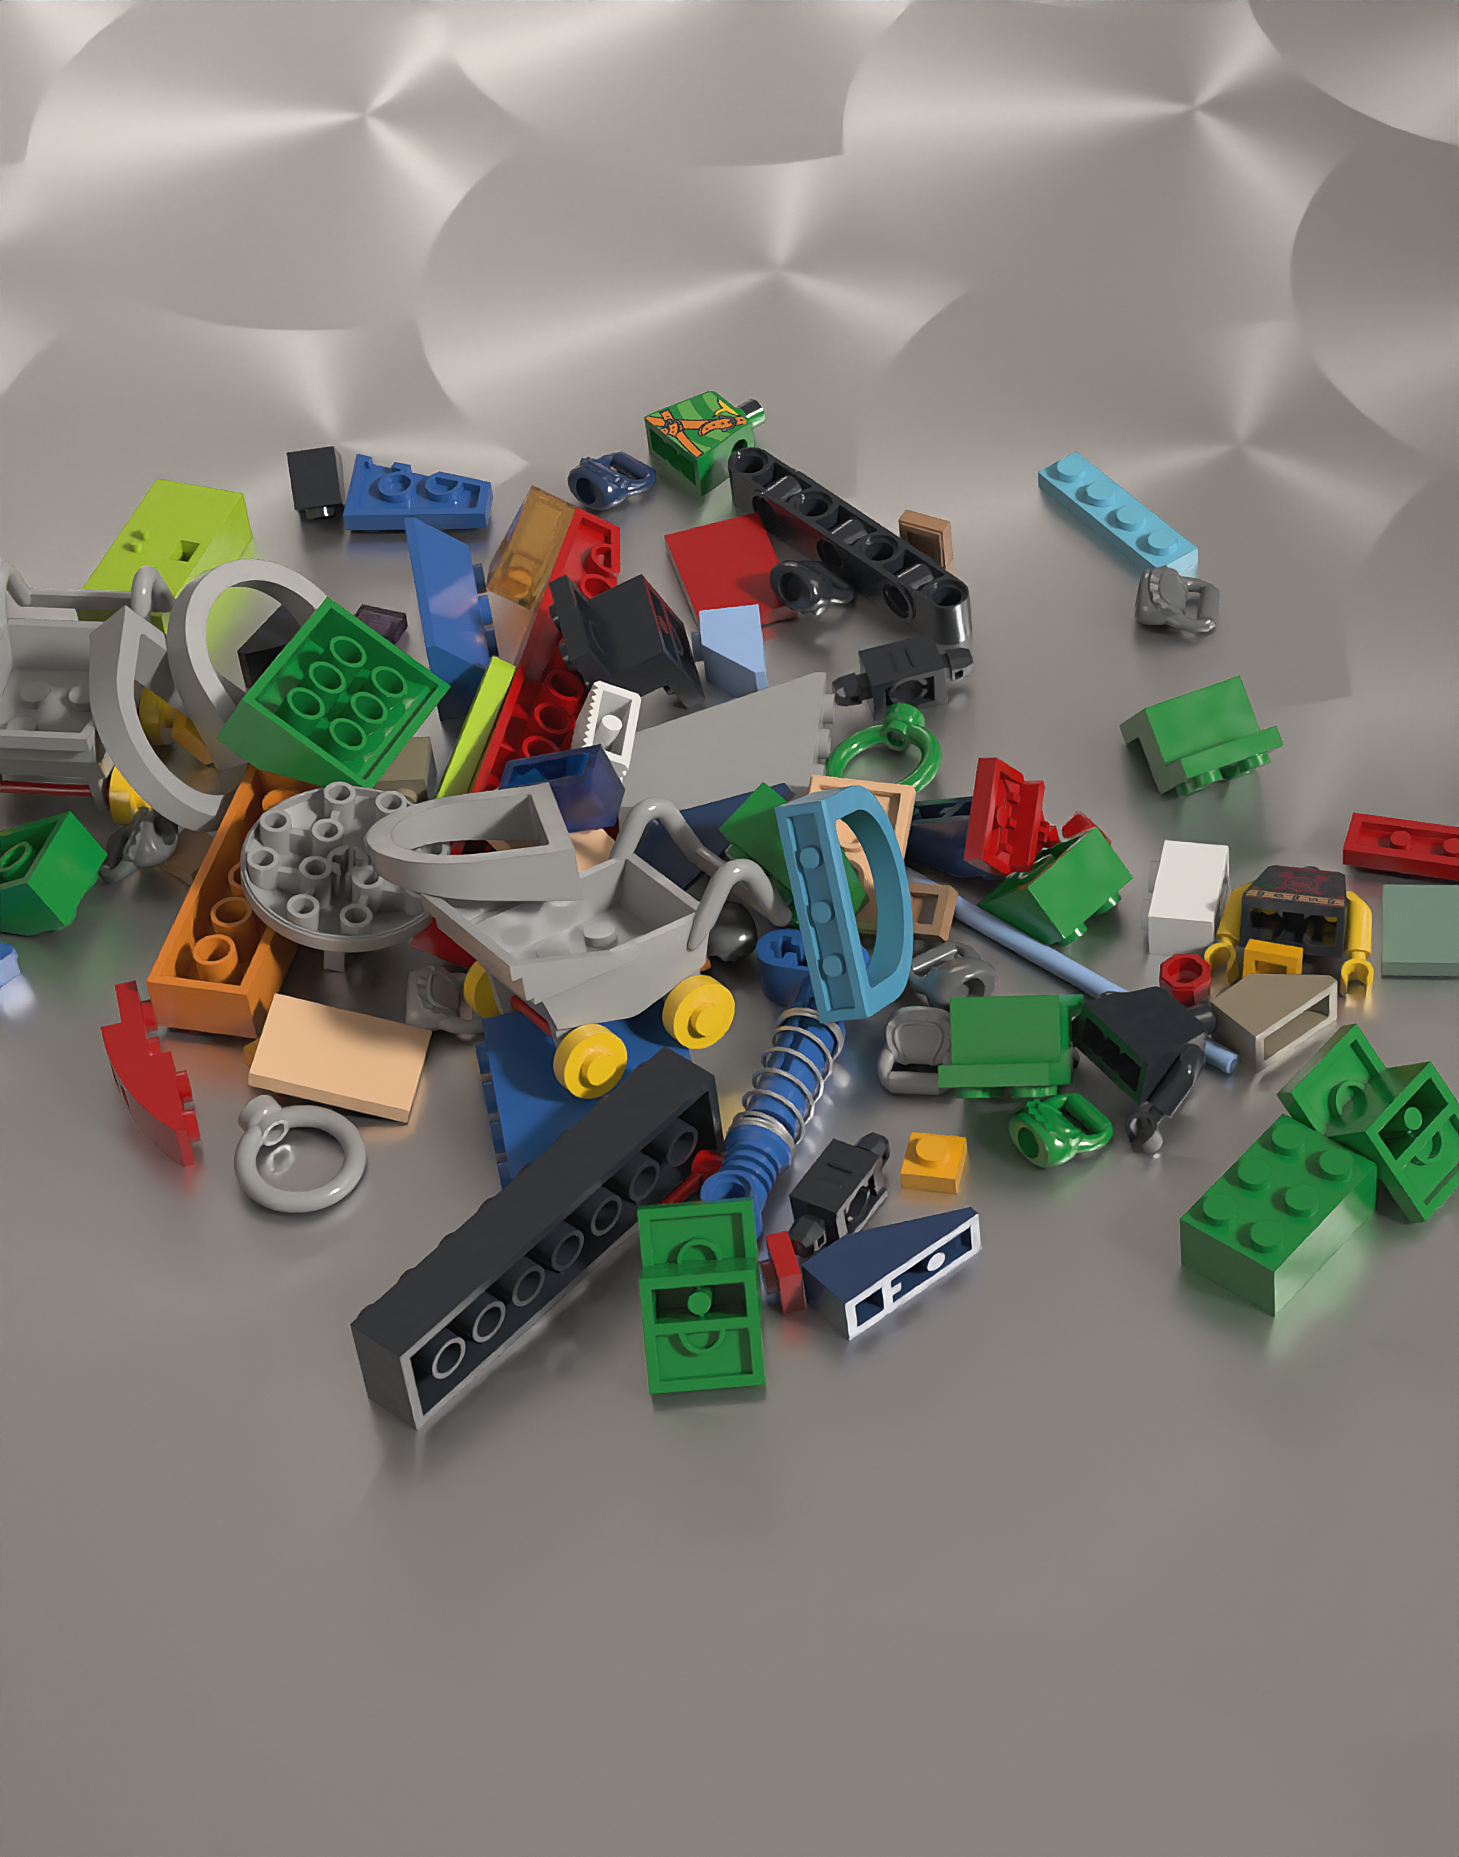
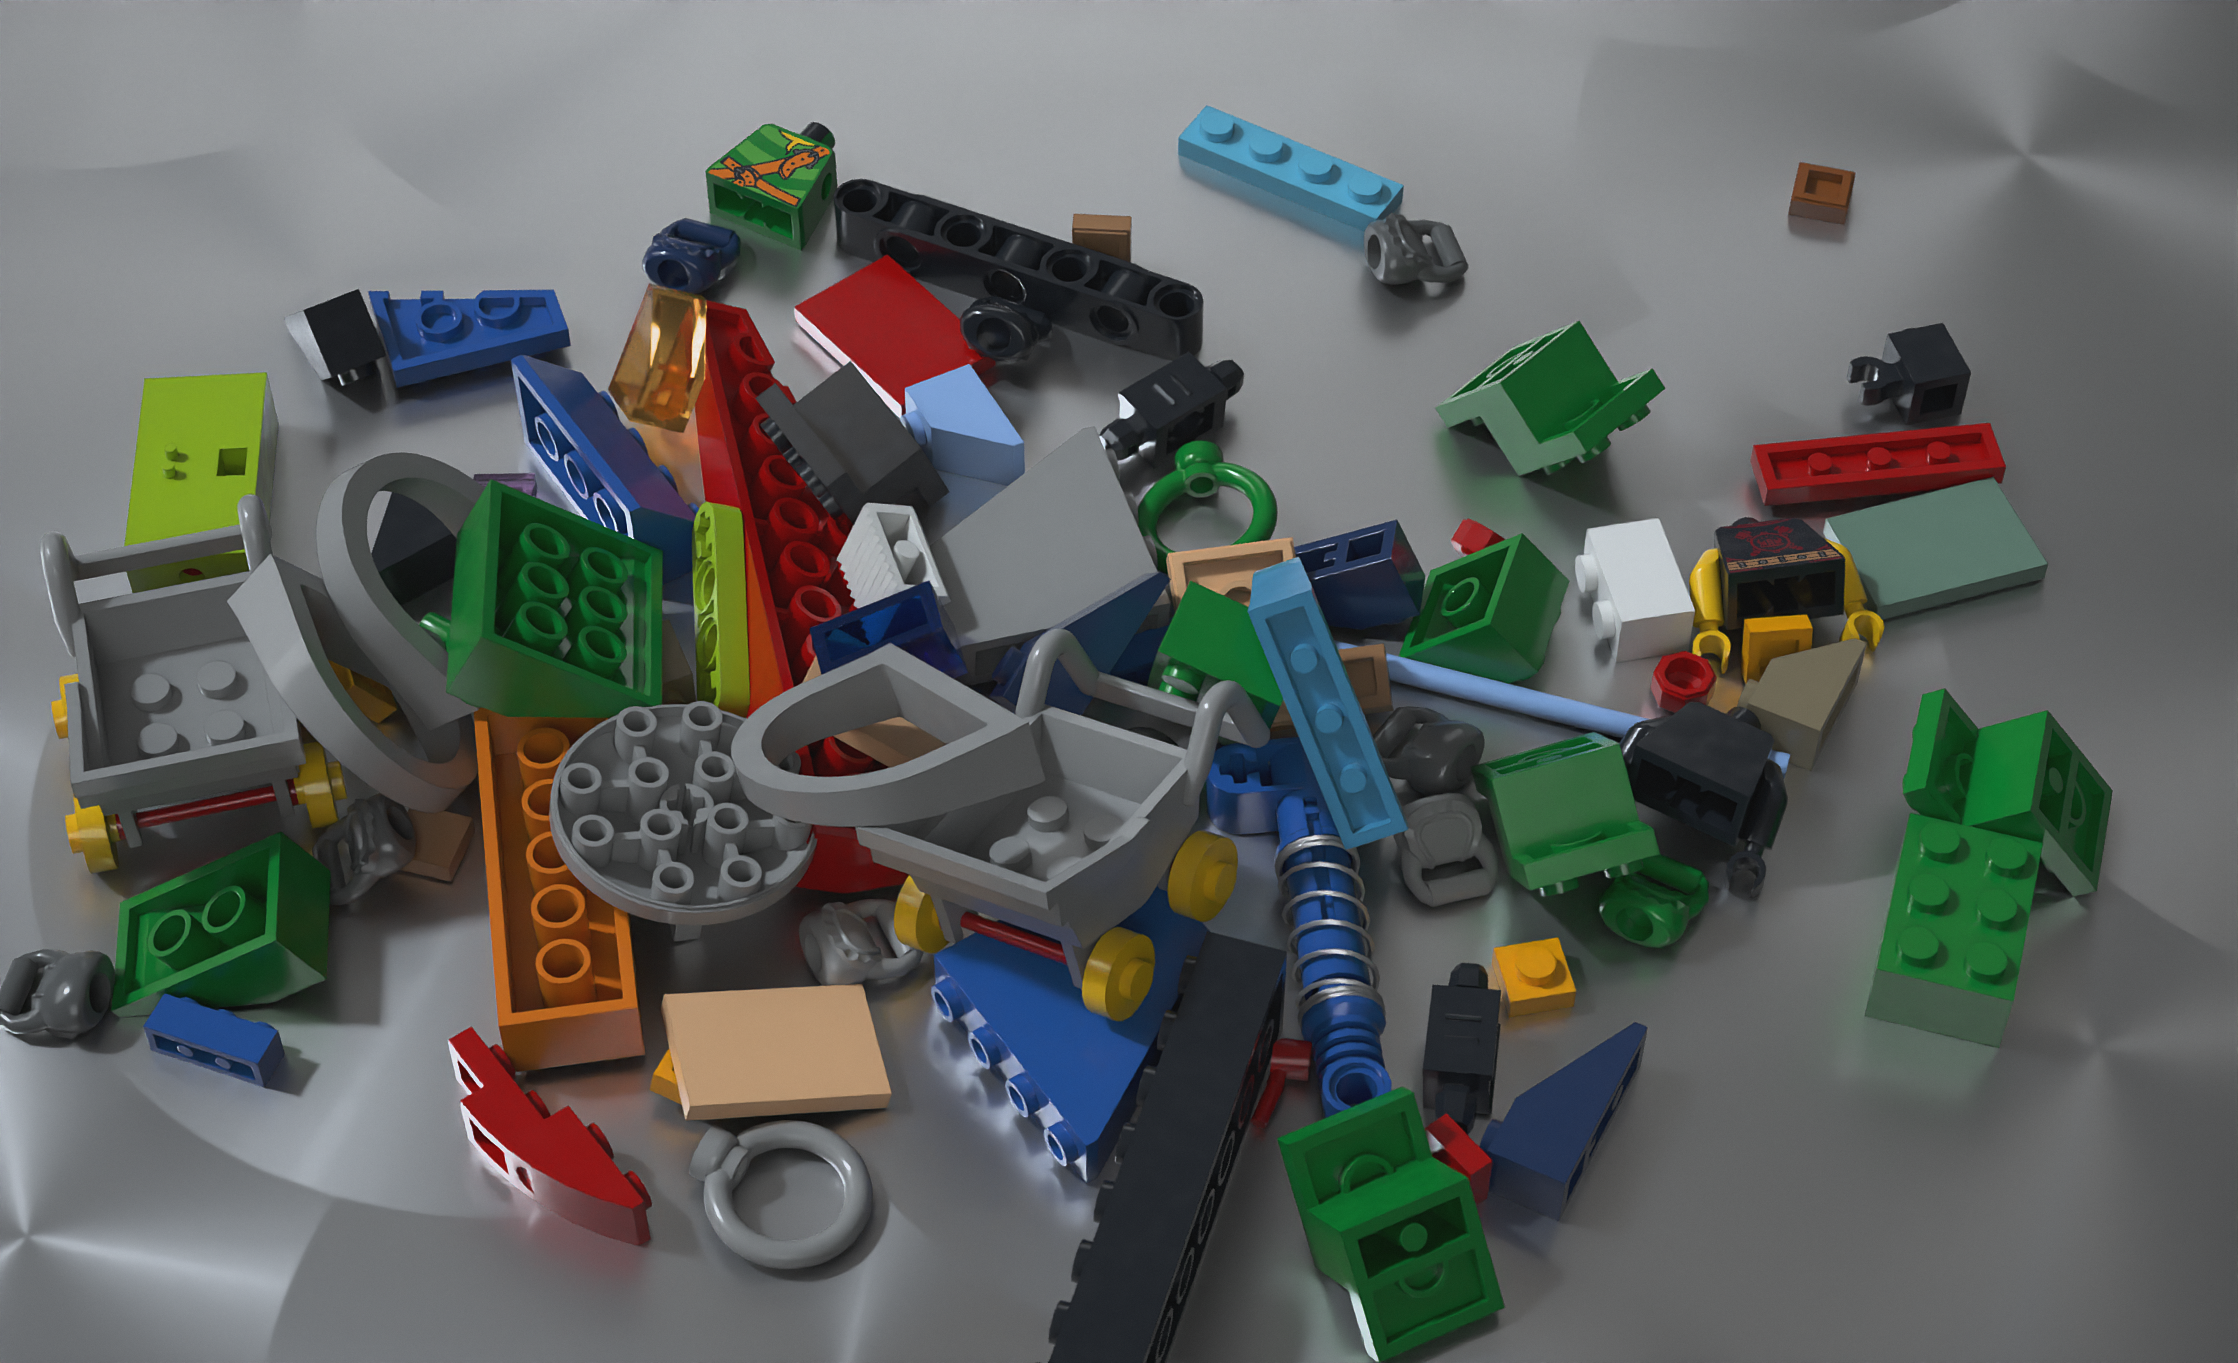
camera: 30 degrees left, 5 degrees up
red slope [964,757,1060,876] -> none

